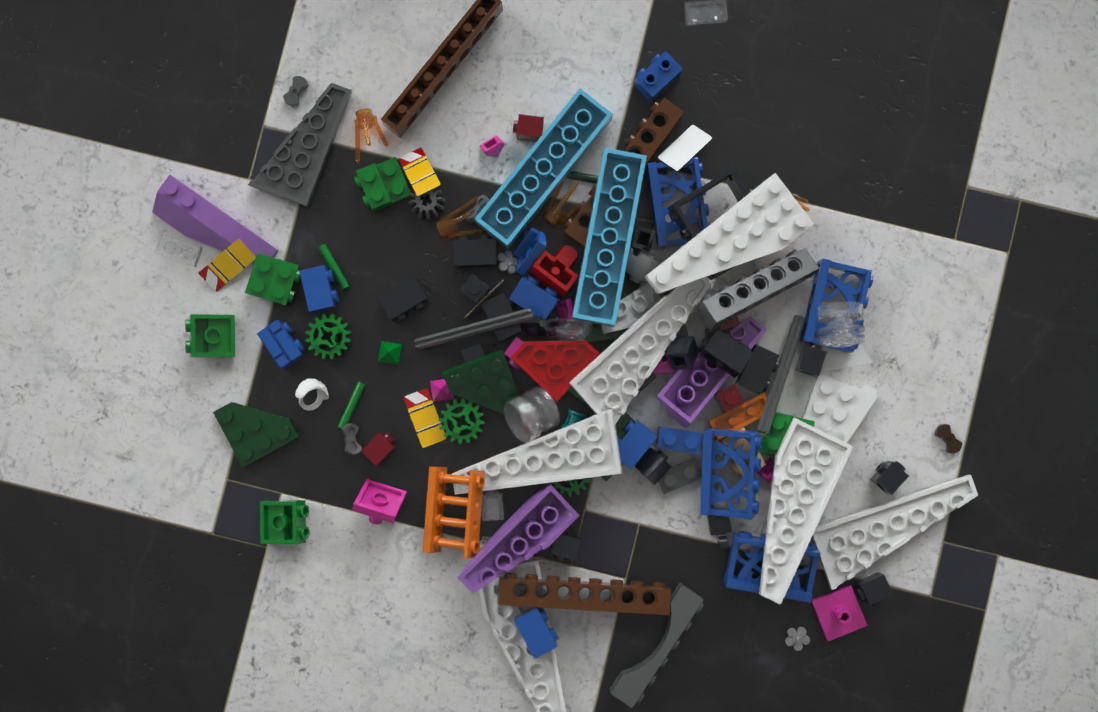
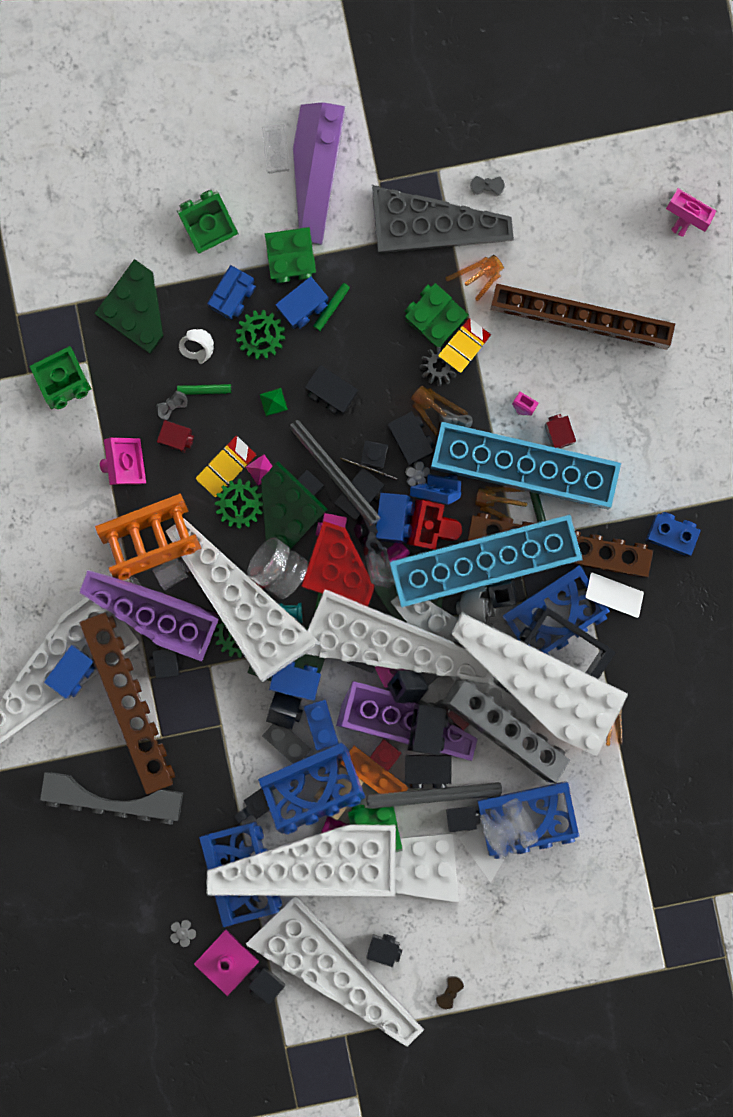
camera: 65 degrees right, 0 degrees up
yellow sticker [198,239,256,292] -> none

